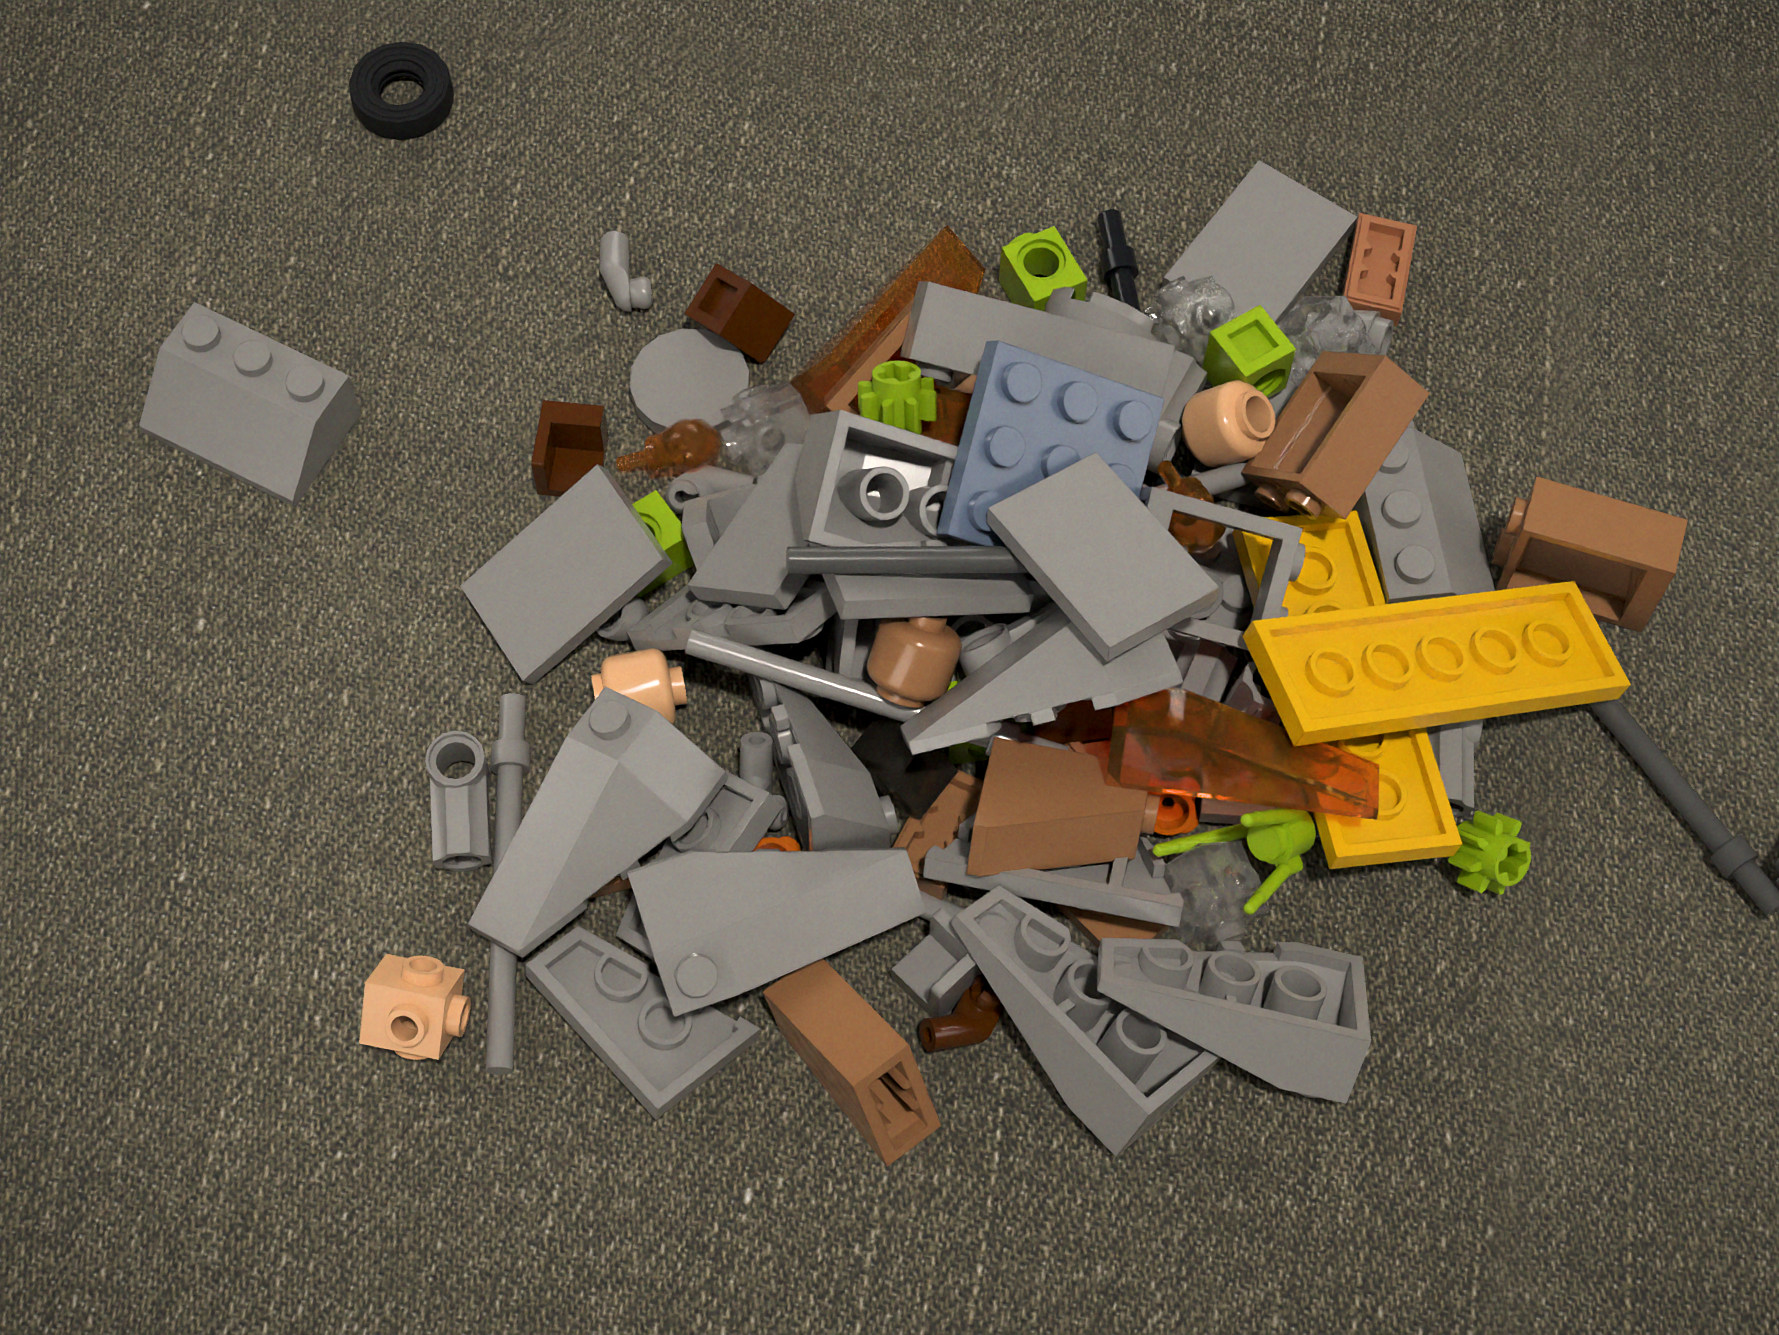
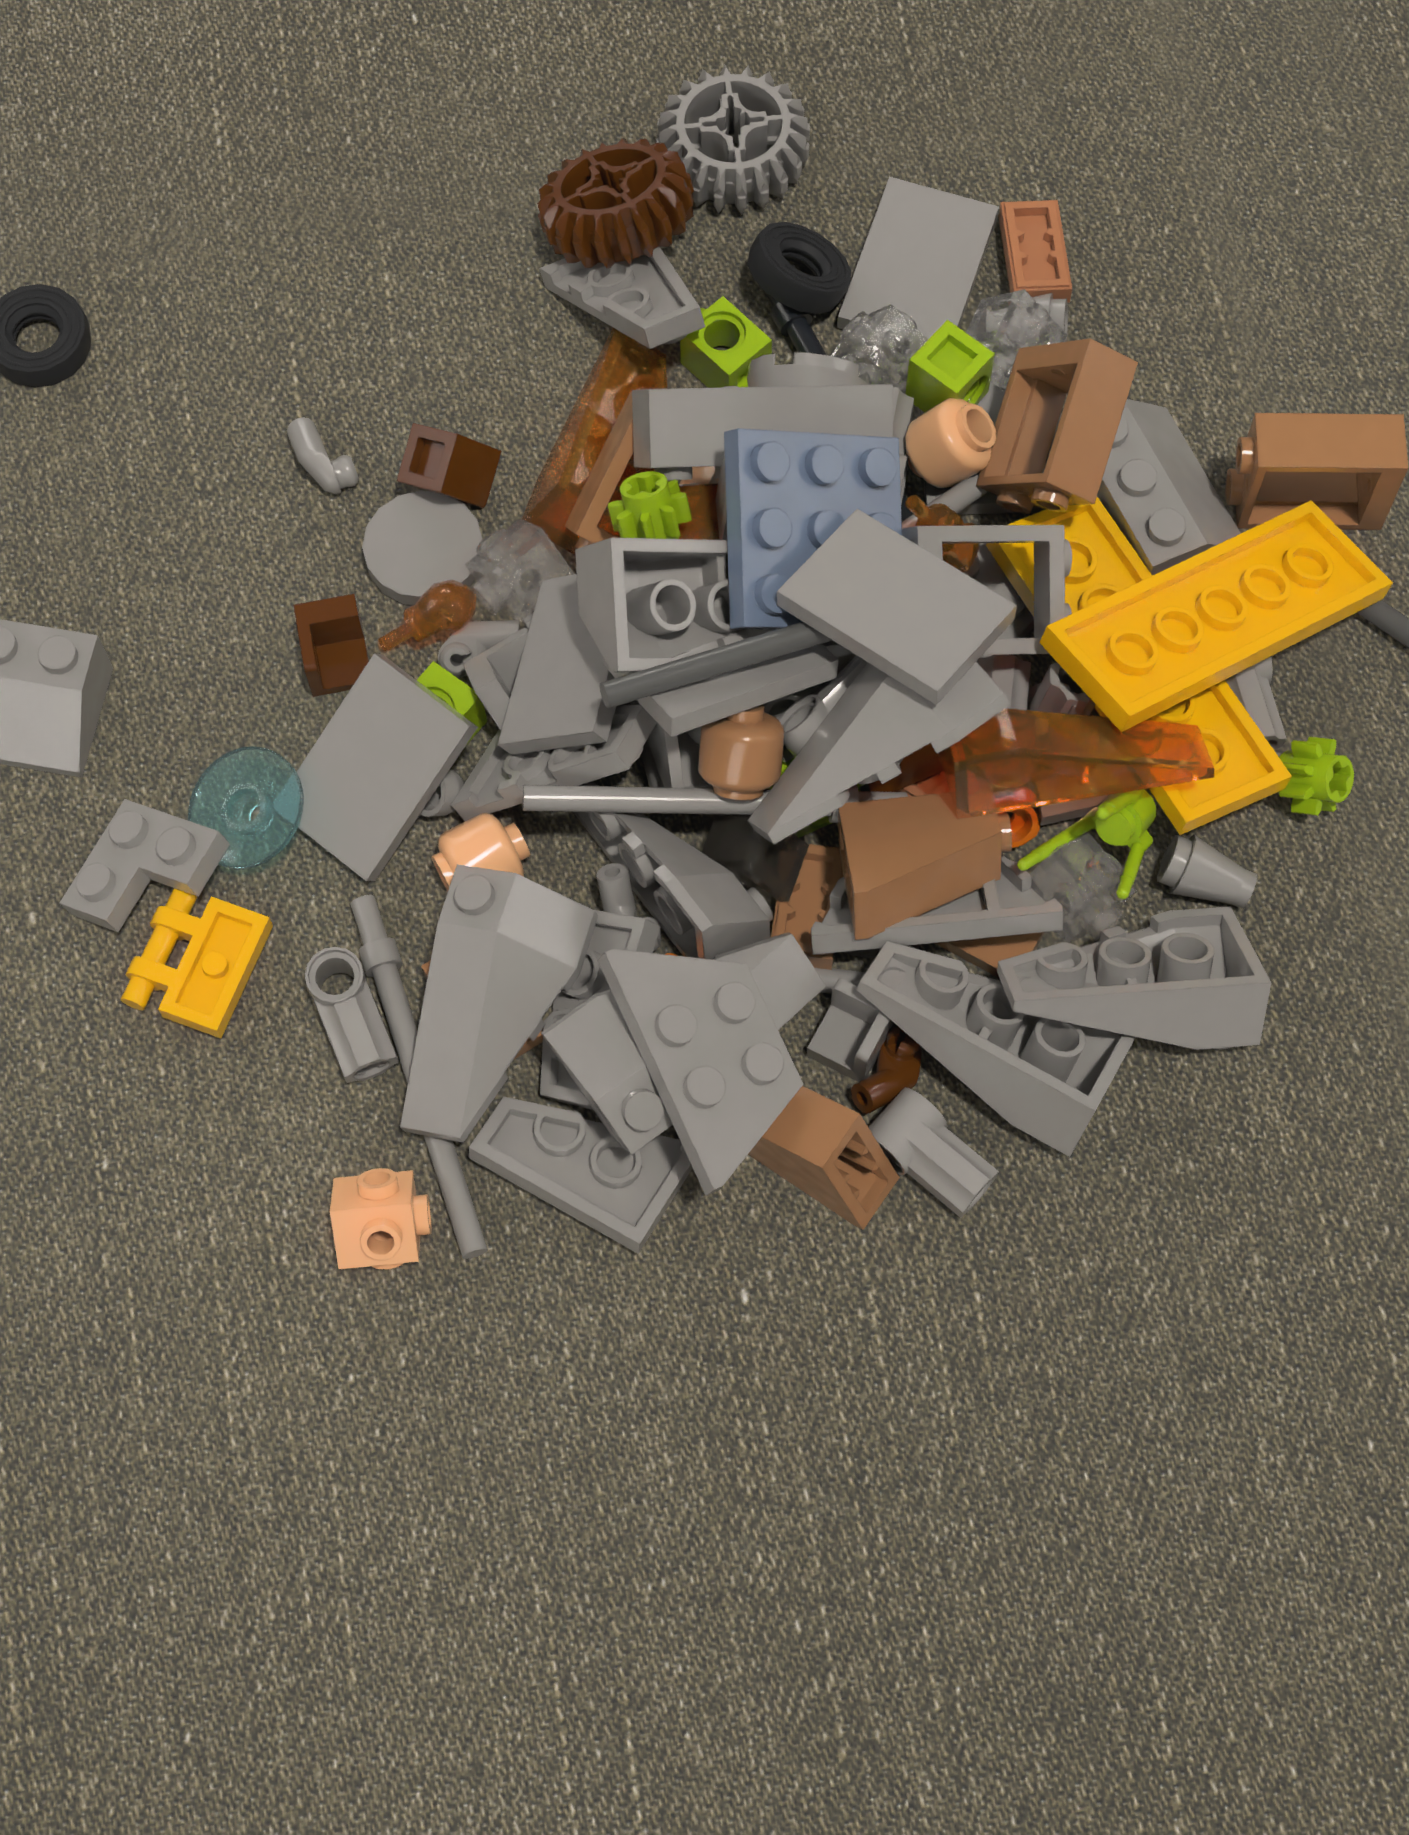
camera: 15 degrees left, 5 degrees up
none -> light grey plate [60,799,230,932]
none -> yellow plate [121,888,273,1039]
none -> clear light blue dish [188,746,304,869]
none -> reddish brown gear [537,138,694,269]
none -> light grey wing [539,247,705,349]
none -> light grey wing [598,949,803,1196]
none -> light grey gear [656,65,810,215]
none -> black tyre [747,222,851,314]
none -> light grey piece [868,1087,999,1218]
none -> light grey cone [1157,835,1257,909]

